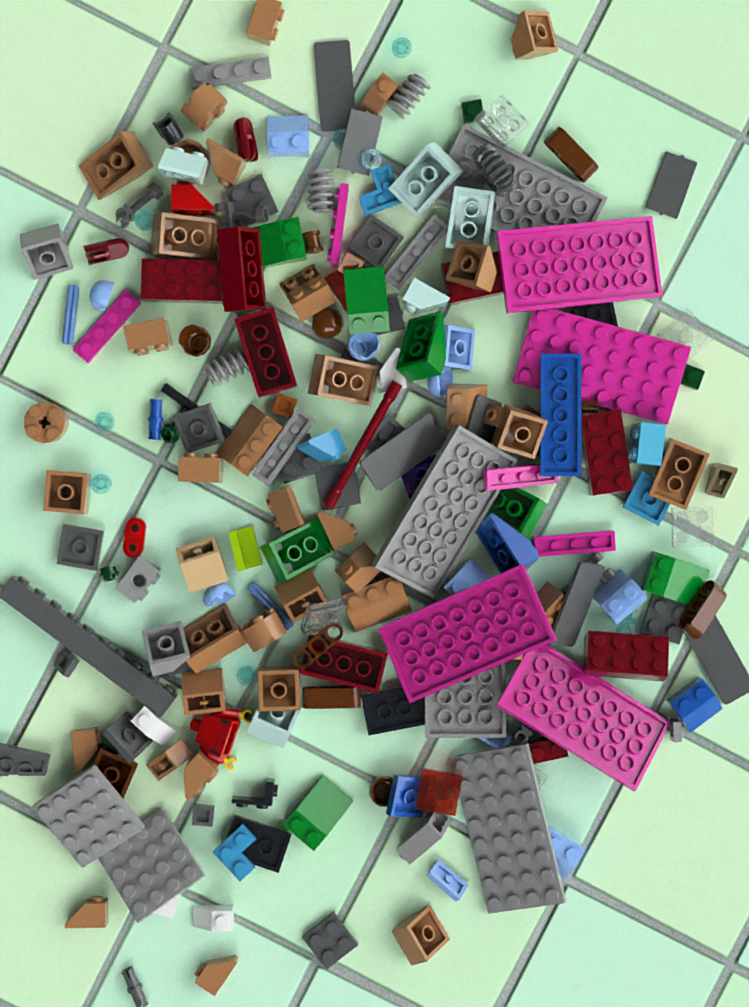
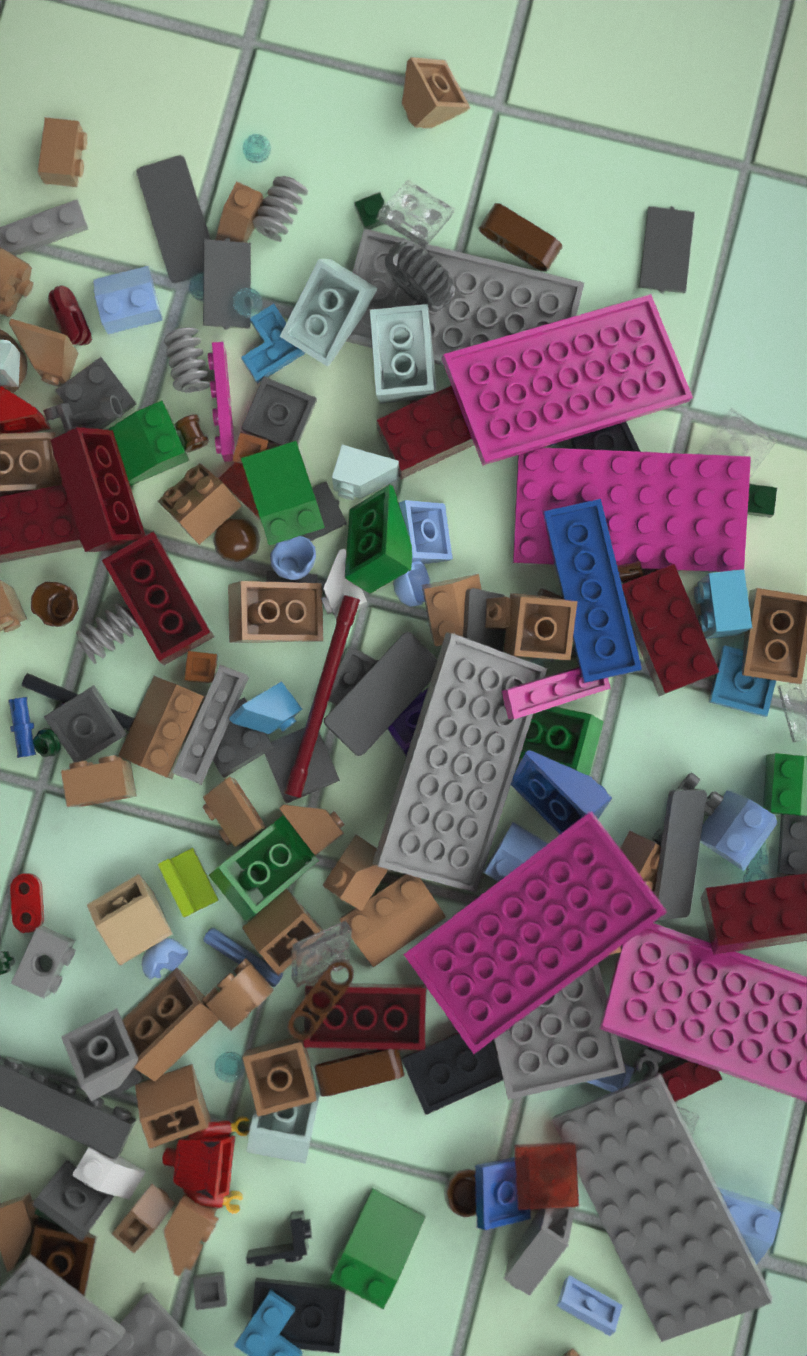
camera: 15 degrees left, 5 degrees down
light grey plate [385,214,448,290] -> none
medium nougat slope [446,240,497,292] -> none
dark pink plate [533,530,616,557] -> none

